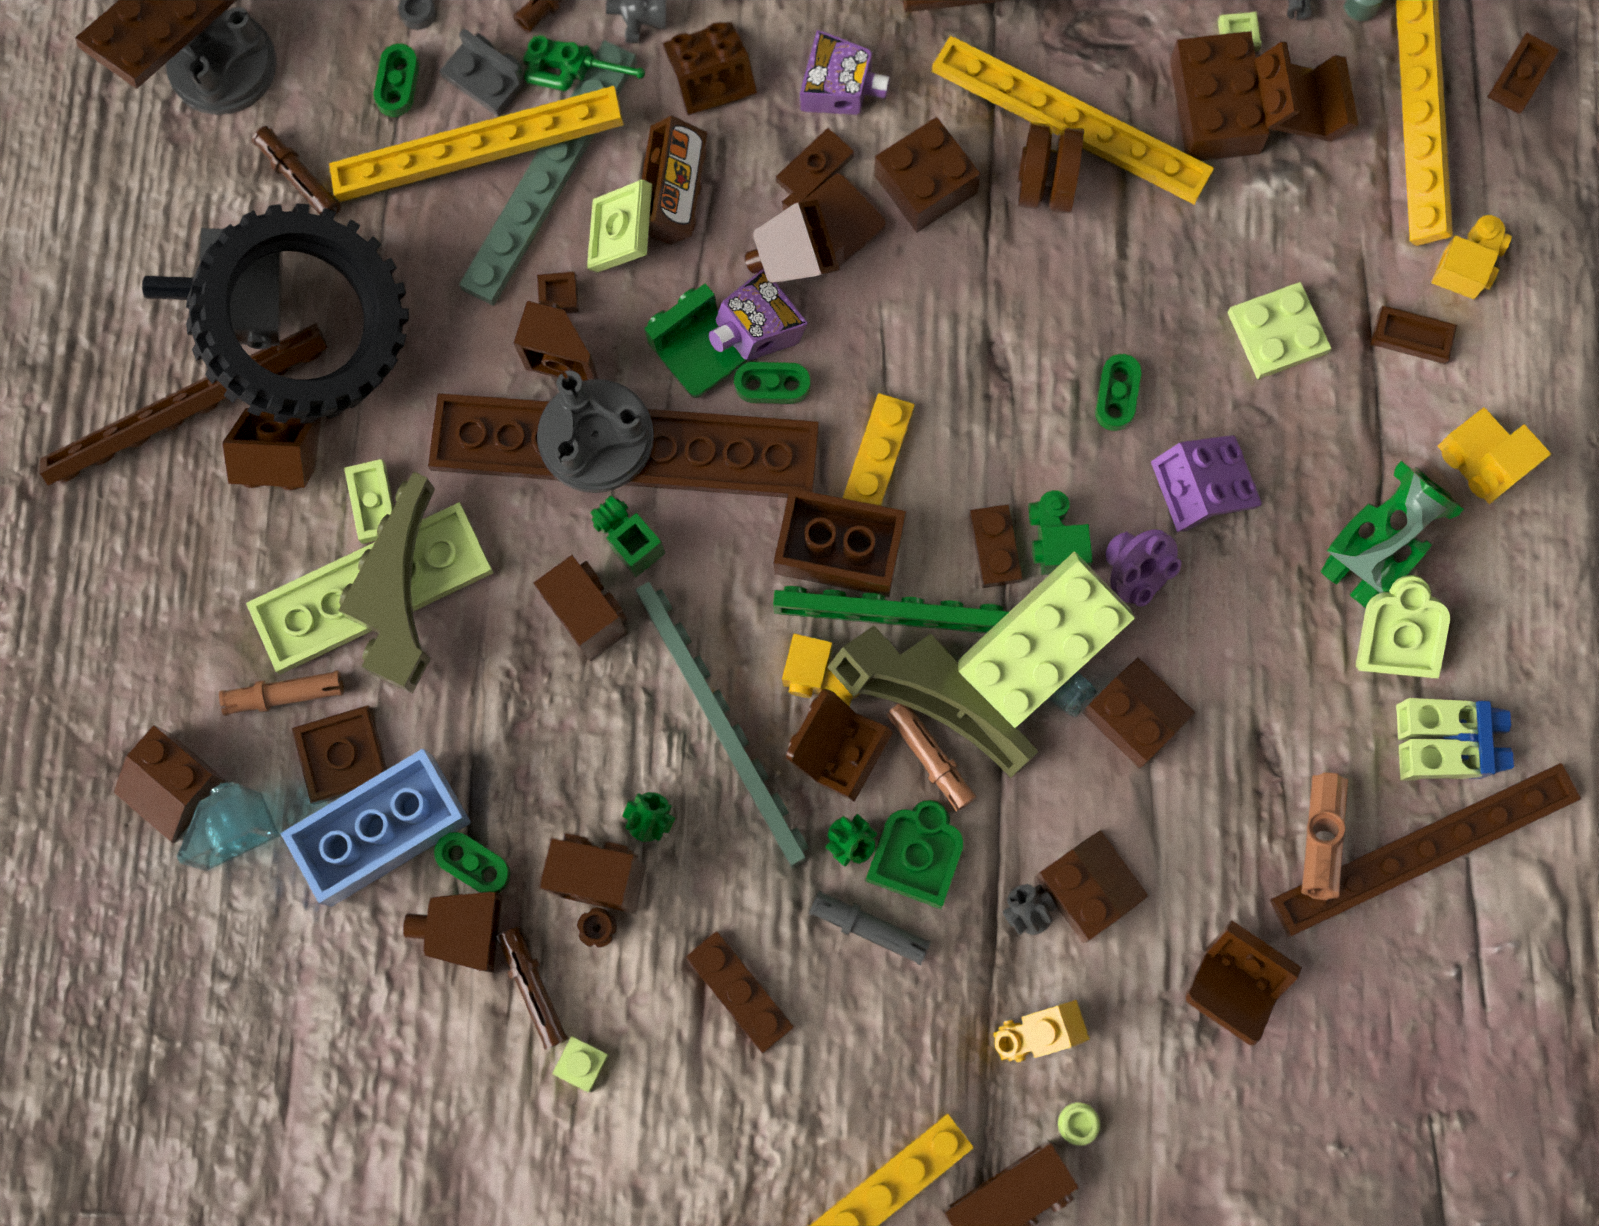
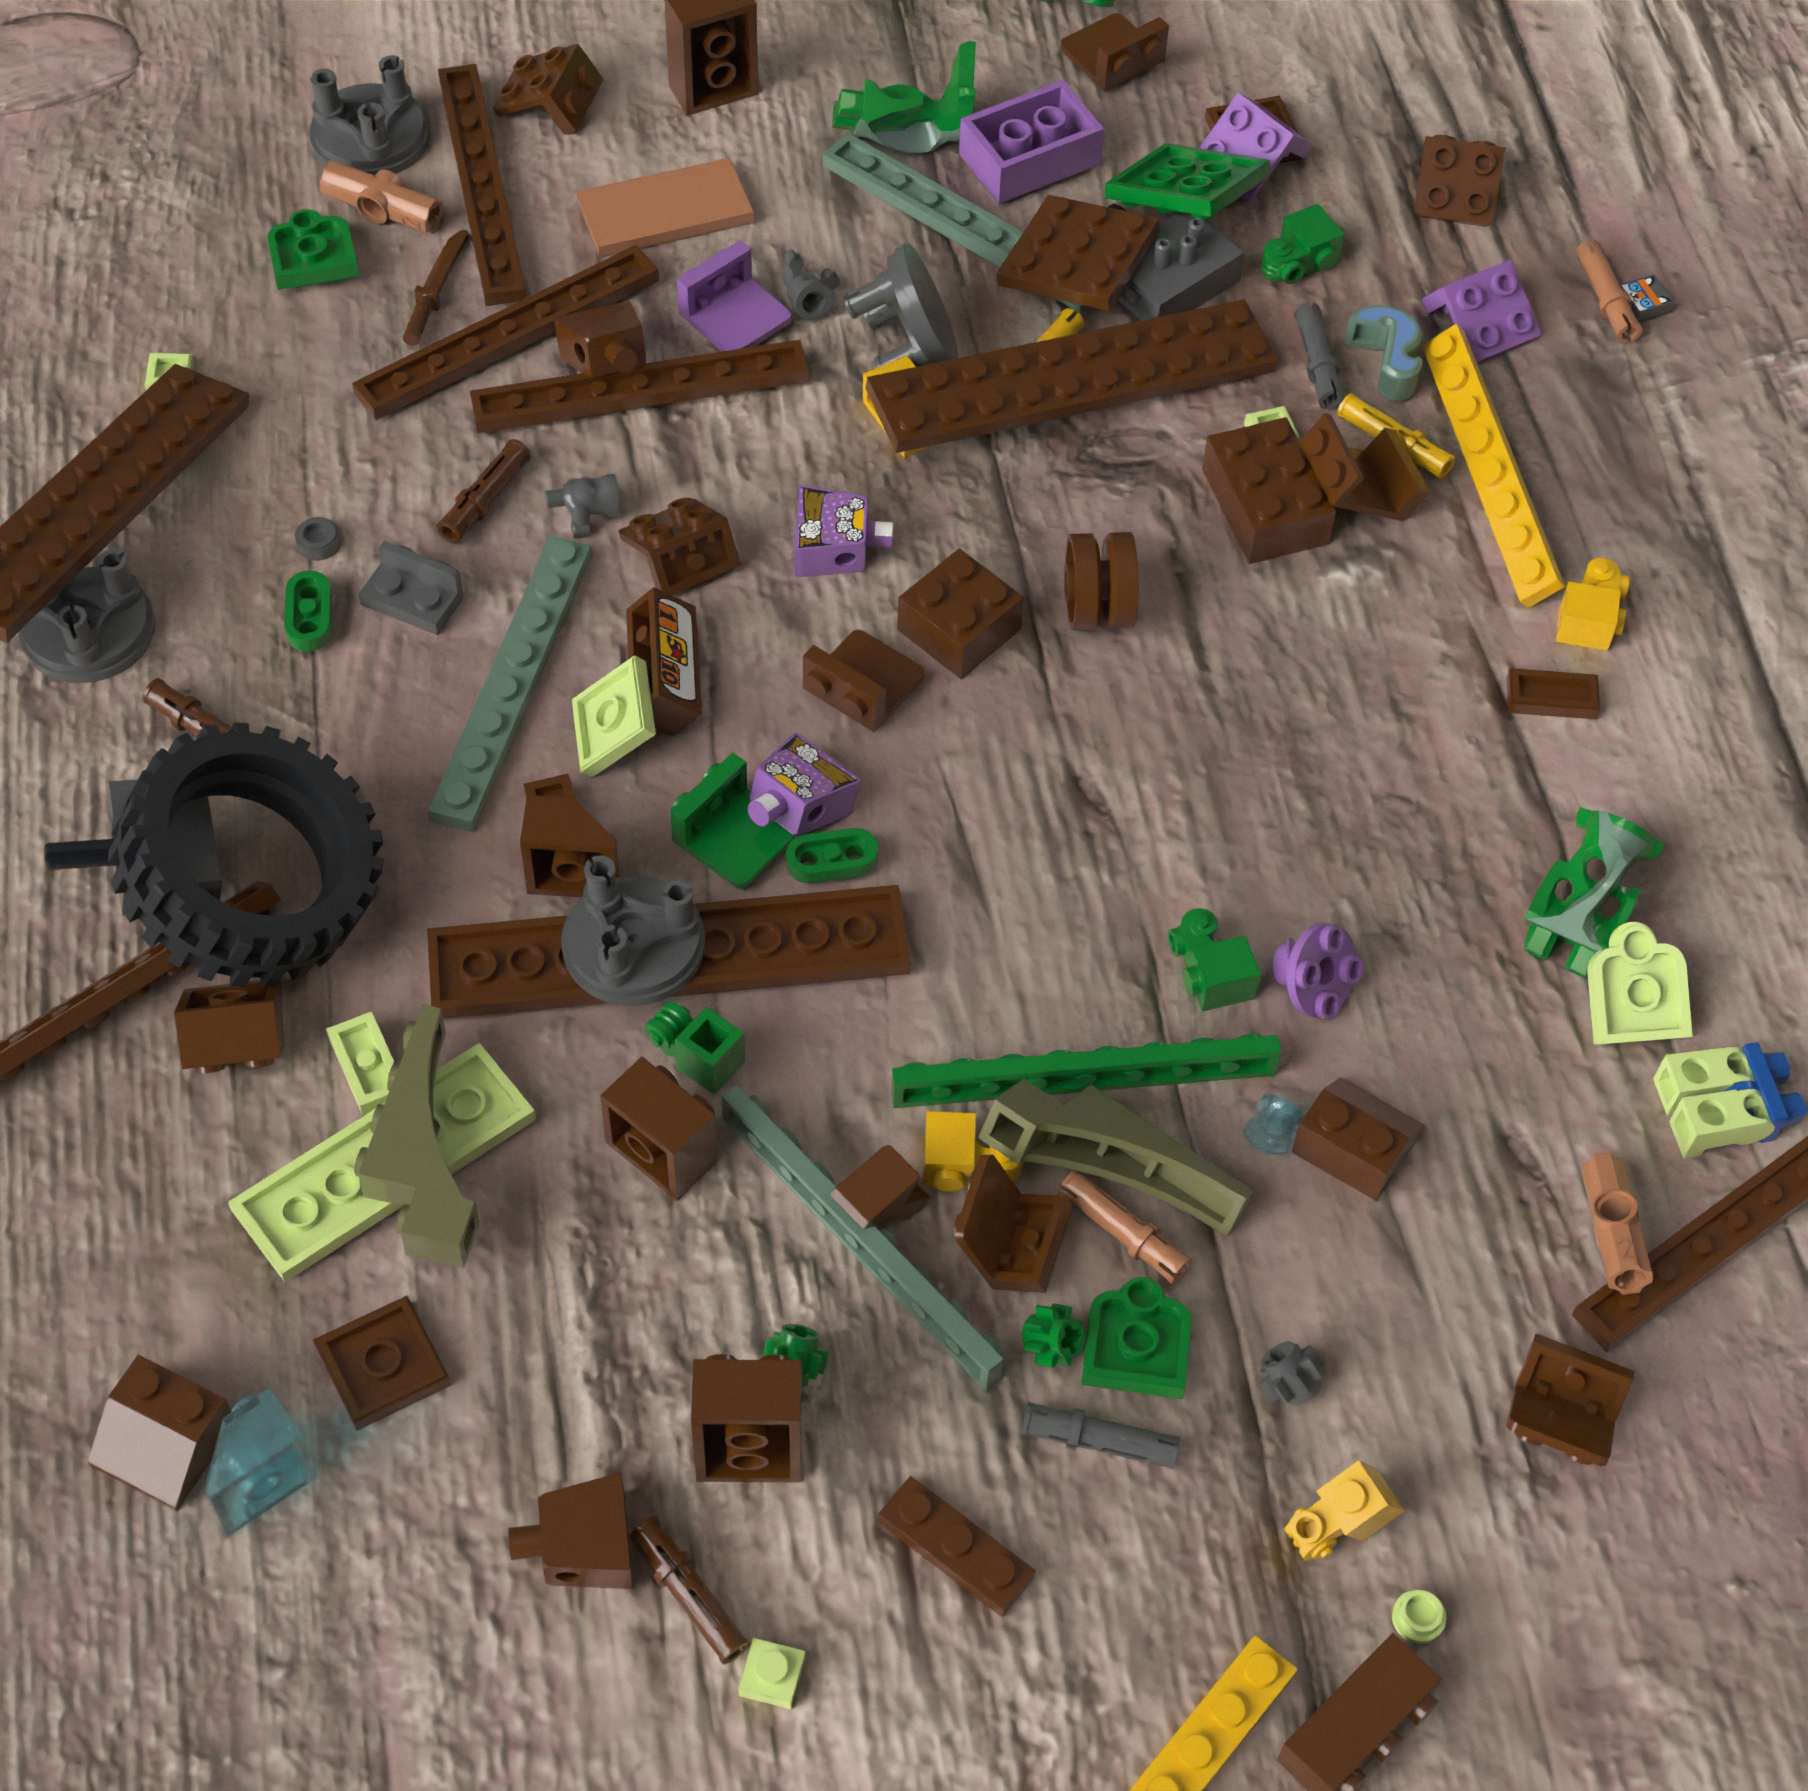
camera: 20 degrees left, 20 degrees down
nougat pin [219,670,344,716] -> none
light blue brick [280,748,471,907] -> none
yellow plate [329,86,624,202] -> none
green plate [434,832,510,893] -> none
green piece [522,35,645,91] -> none
reddish brown plate [577,907,617,948] -> none
torso [745,199,840,283] -> none
reddish brown brick [773,488,906,597] -> none
reddish brown plate [776,128,854,201] -> none
yellow plate [842,393,915,506] -> none
yellow plate [932,35,1214,205] -> none
yellowish green brick [958,551,1135,728] -> none
reddish brown plate [969,504,1022,588] -> none
reddish brown slope [1035,830,1149,943] -> none
green plate [1095,354,1142,431] -> none
medium lavender bracket [1151,435,1261,532] -> none
yellowish green plate [1228,282,1332,380] -> none
yellow brick [1437,407,1551,504] -> none
reddish brown plate [1487,32,1560,115] -> none
none -> reddish brown slope [830,1145,930,1230]
none -> yellow pin [1337,393,1455,480]

